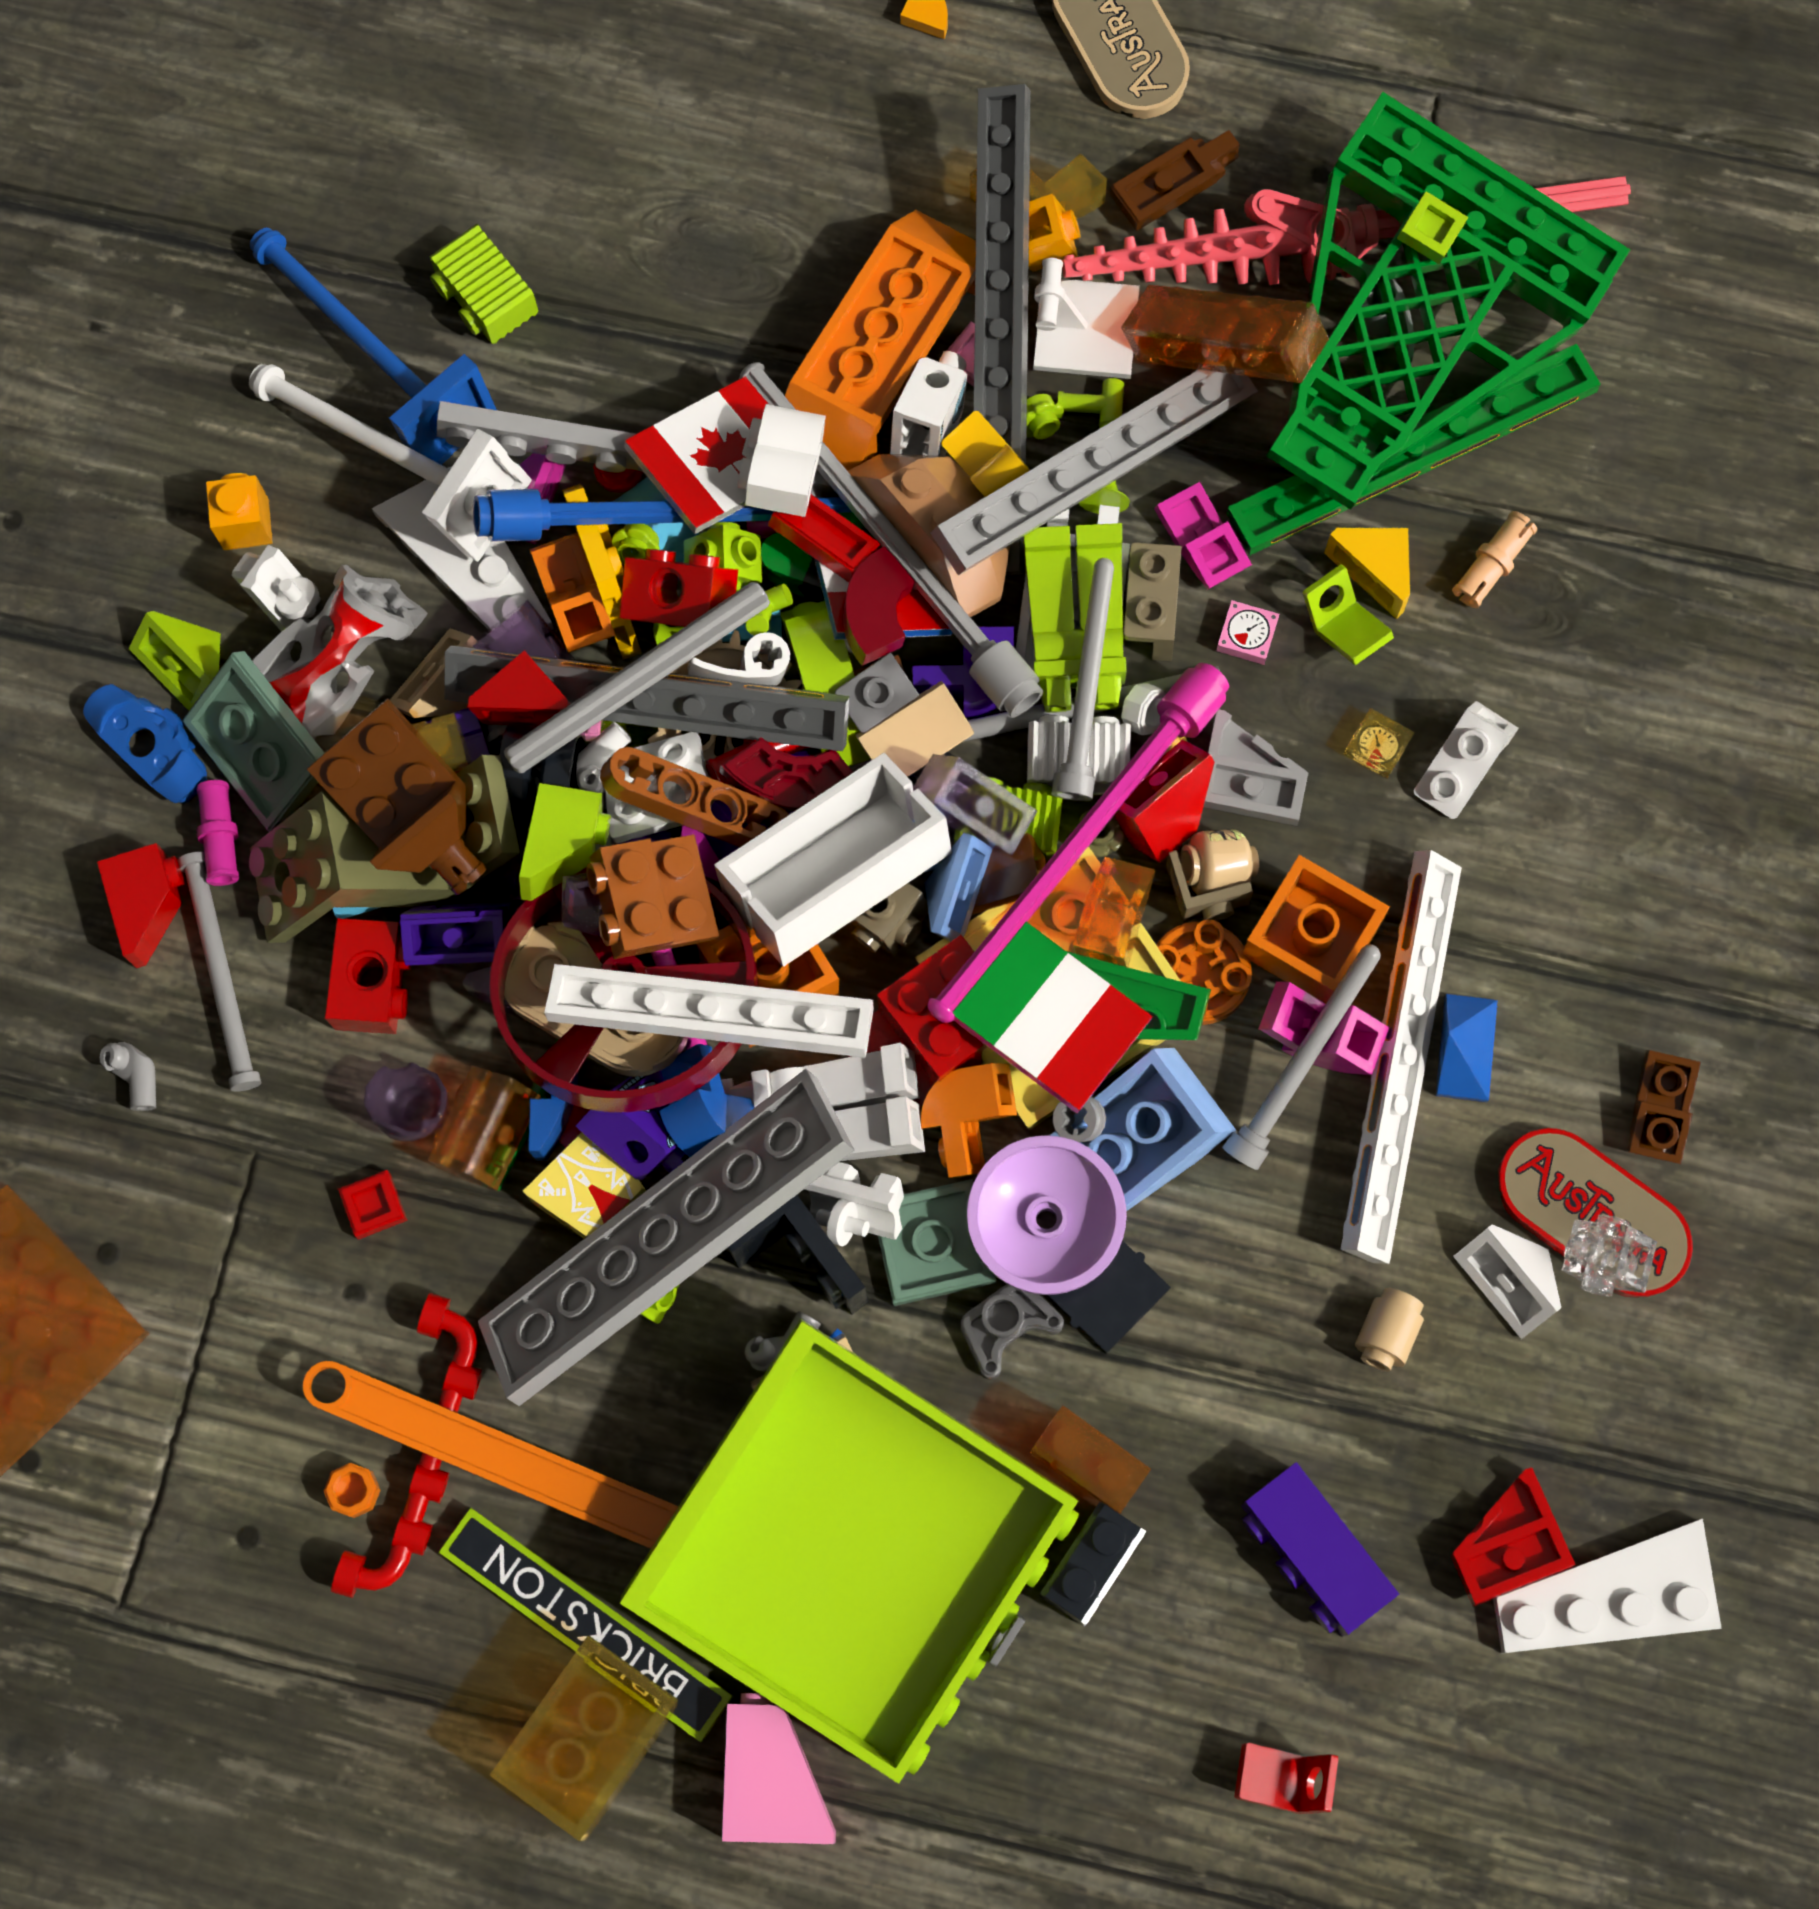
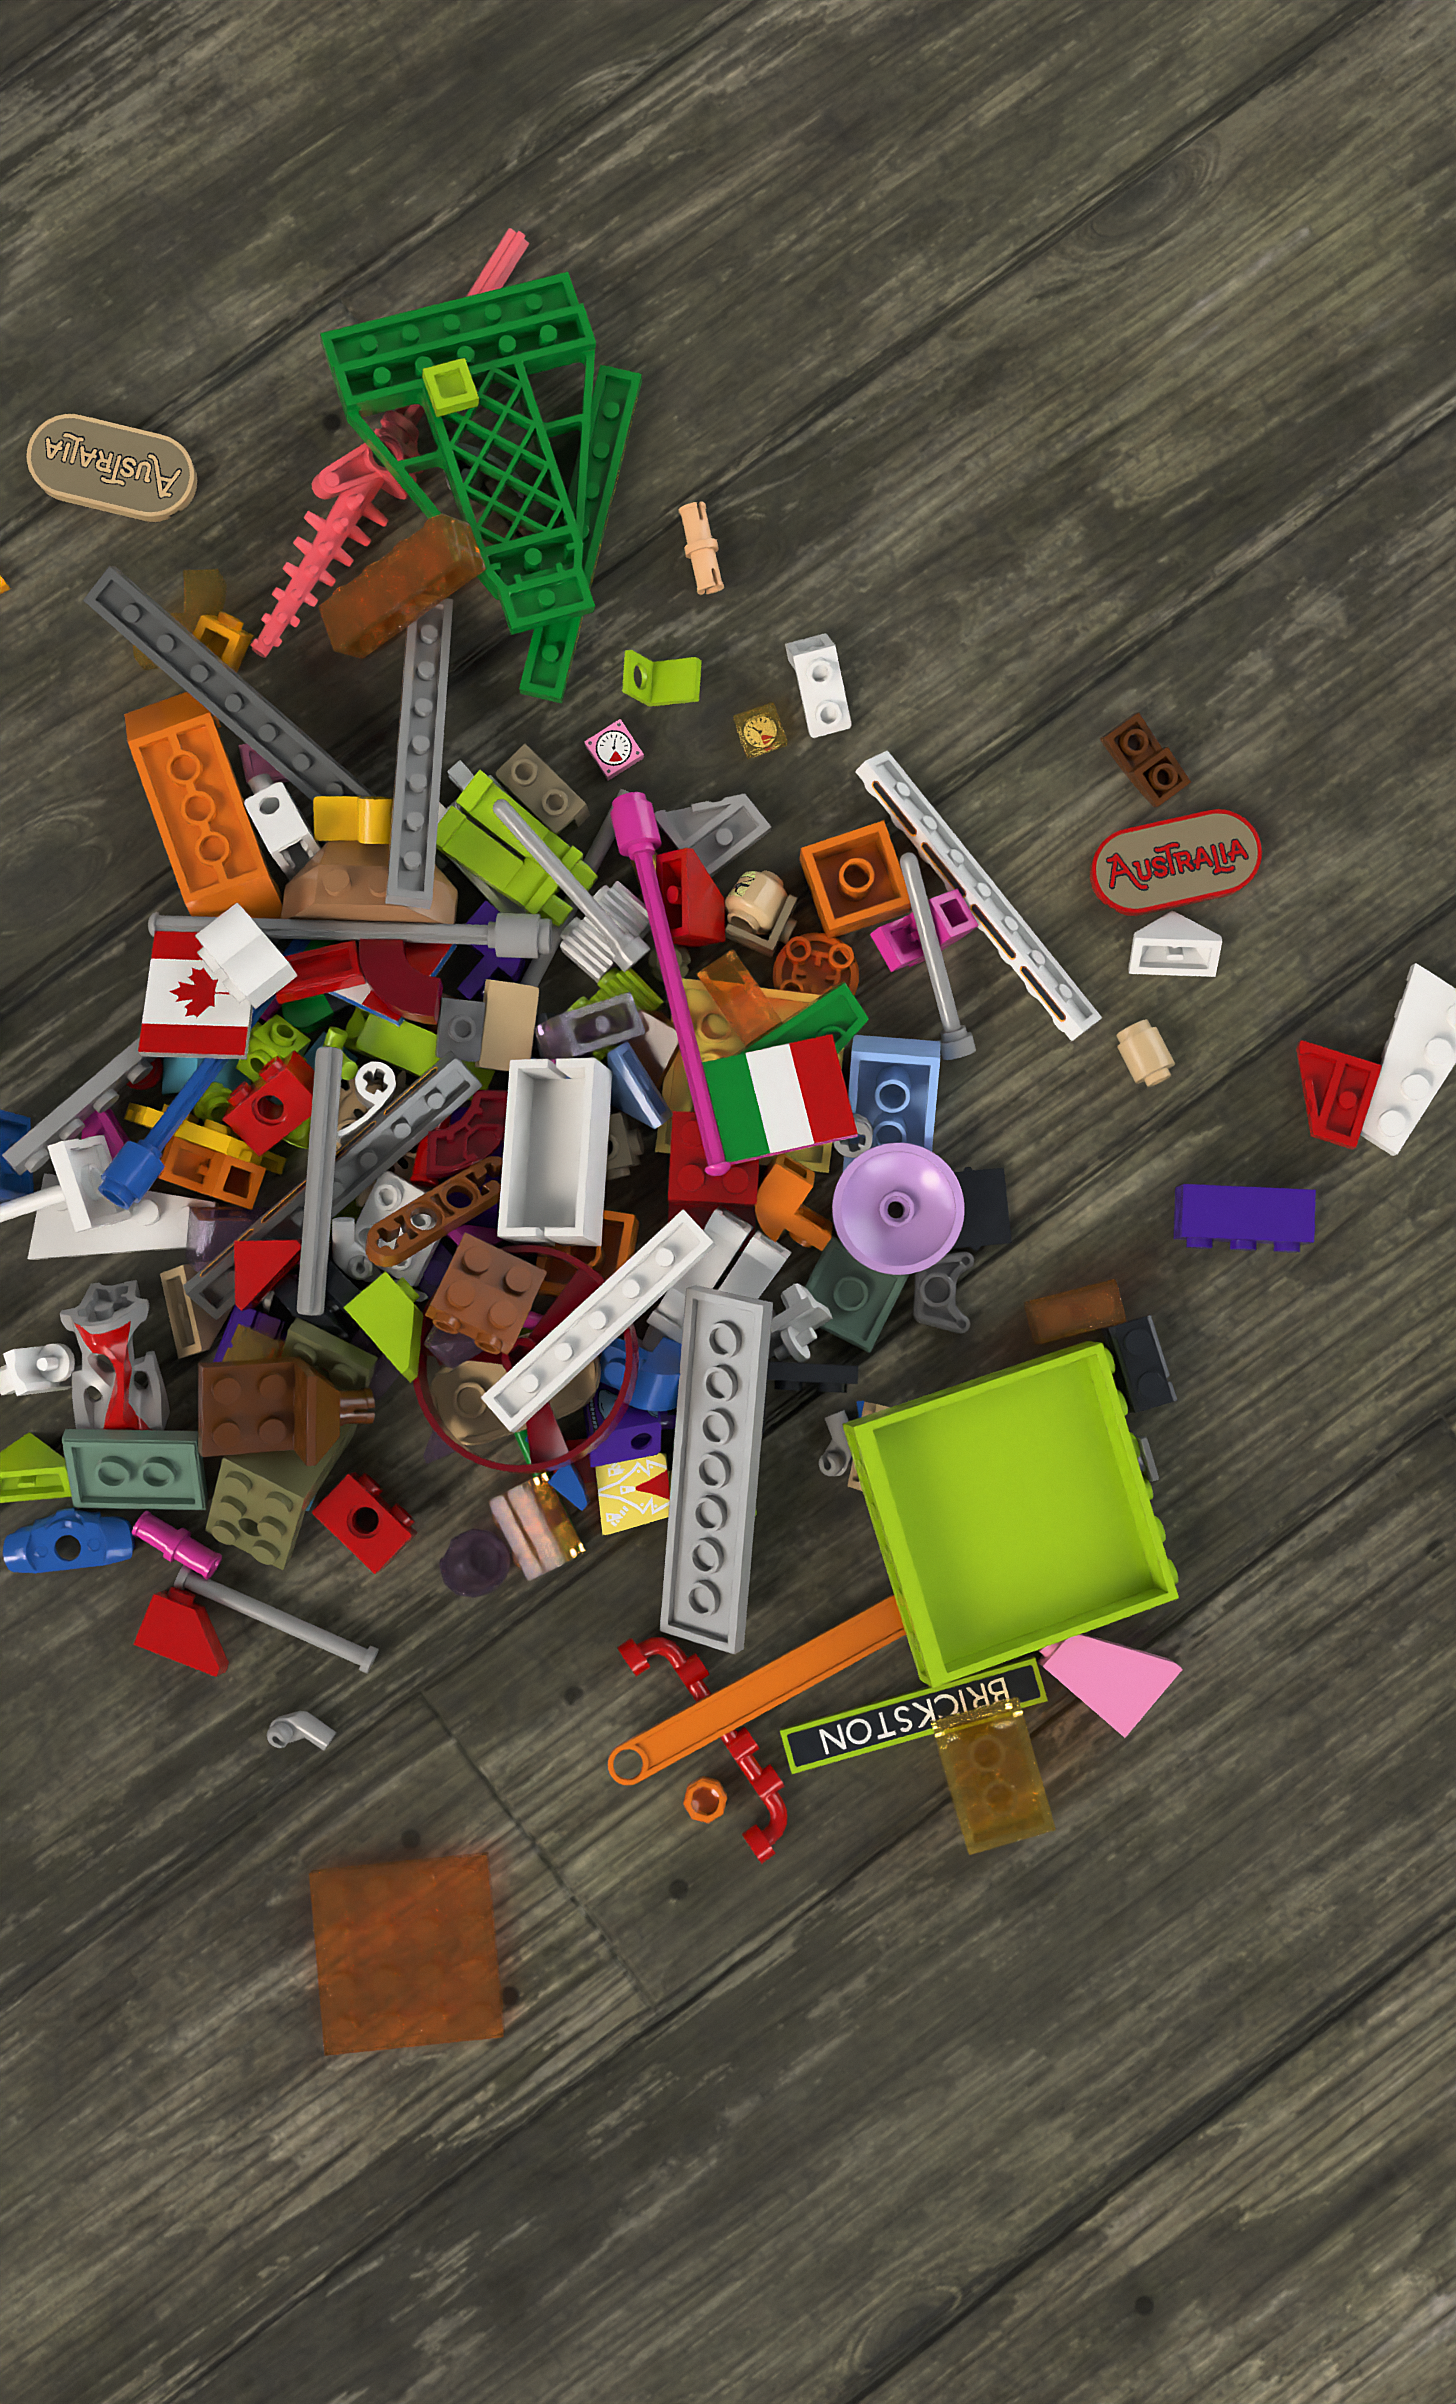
camera: 55 degrees left, 10 degrees up
red tile [338,1170,408,1240] -> none
dark purple brick [400,901,516,966] -> none
lime plate [1026,394,1064,439] -> none
white plate [1033,258,1139,379] -> none
lime piece [1057,378,1130,514] -> none
reddish brown hinge [1110,130,1240,231] -> none
white tile [1121,683,1165,735] -> none
dark pink slope [1154,482,1252,590] -> none
red bracket [1234,1743,1338,1814] -> none
yellow slope [1325,528,1410,619] -> none
blue slope [1436,994,1498,1102] -> none
clear brick [1562,1215,1657,1296] -> none

